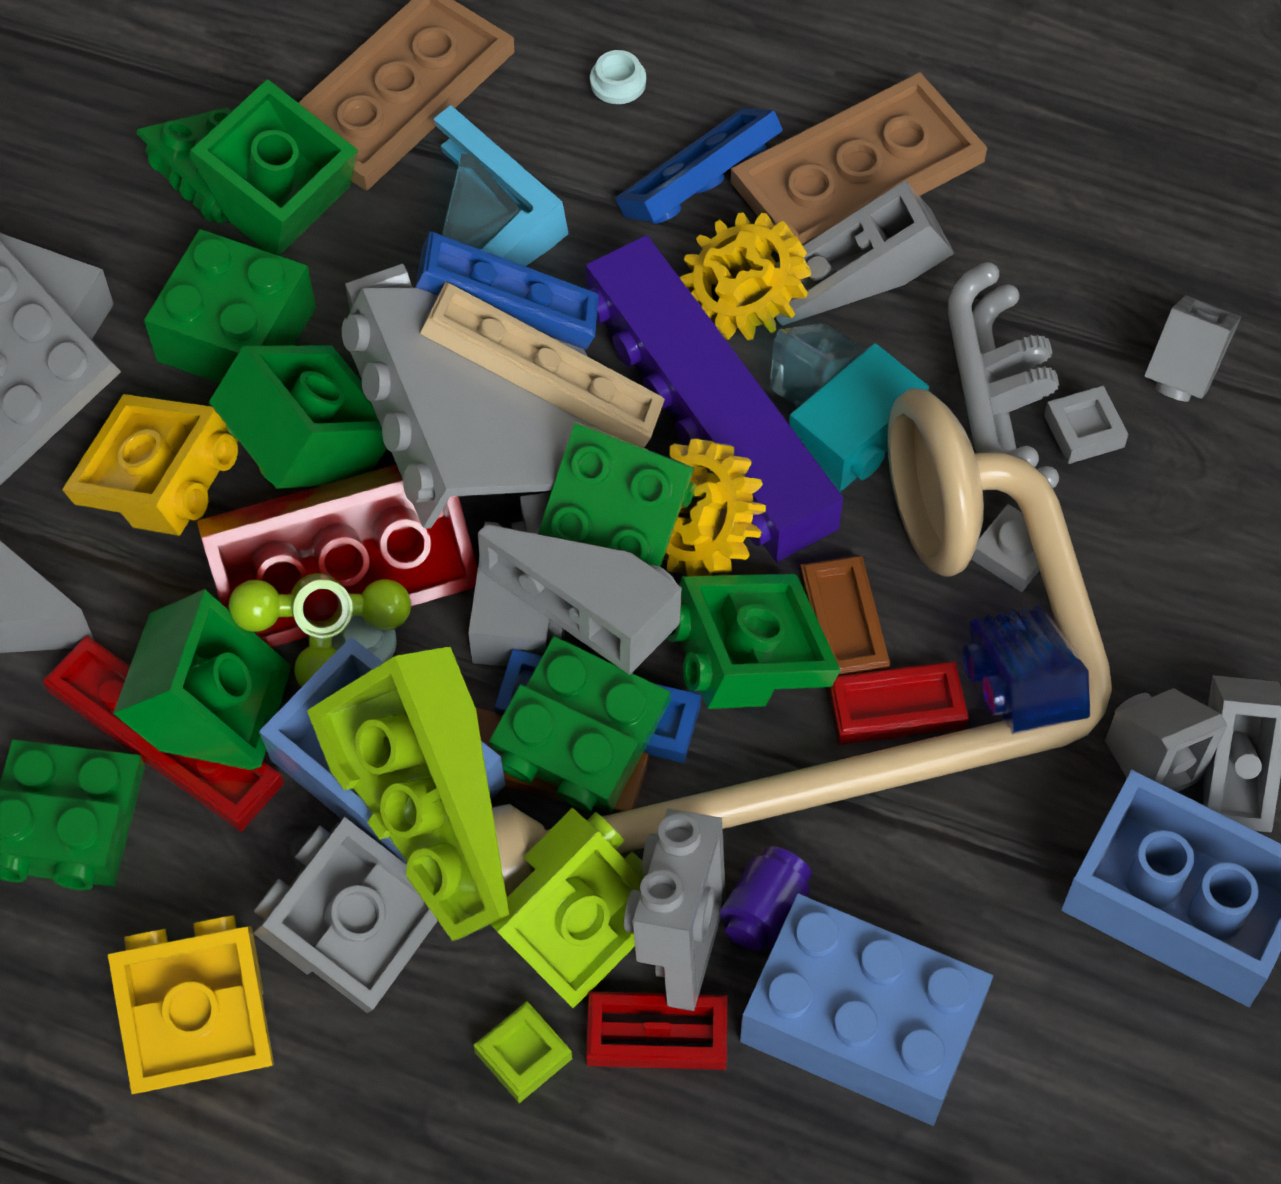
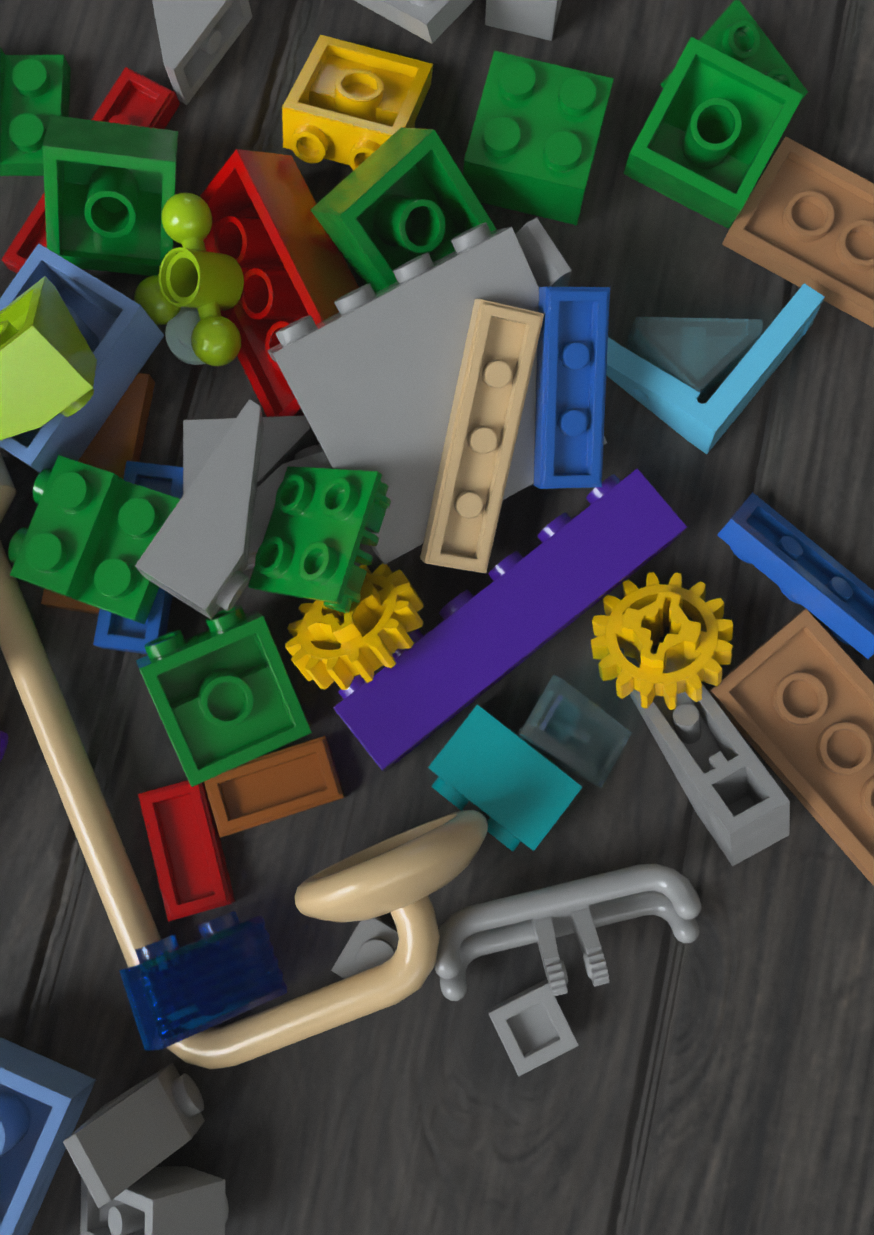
camera: 85 degrees right, 20 degrees up
light grey slope [1145,295,1242,402] -> none

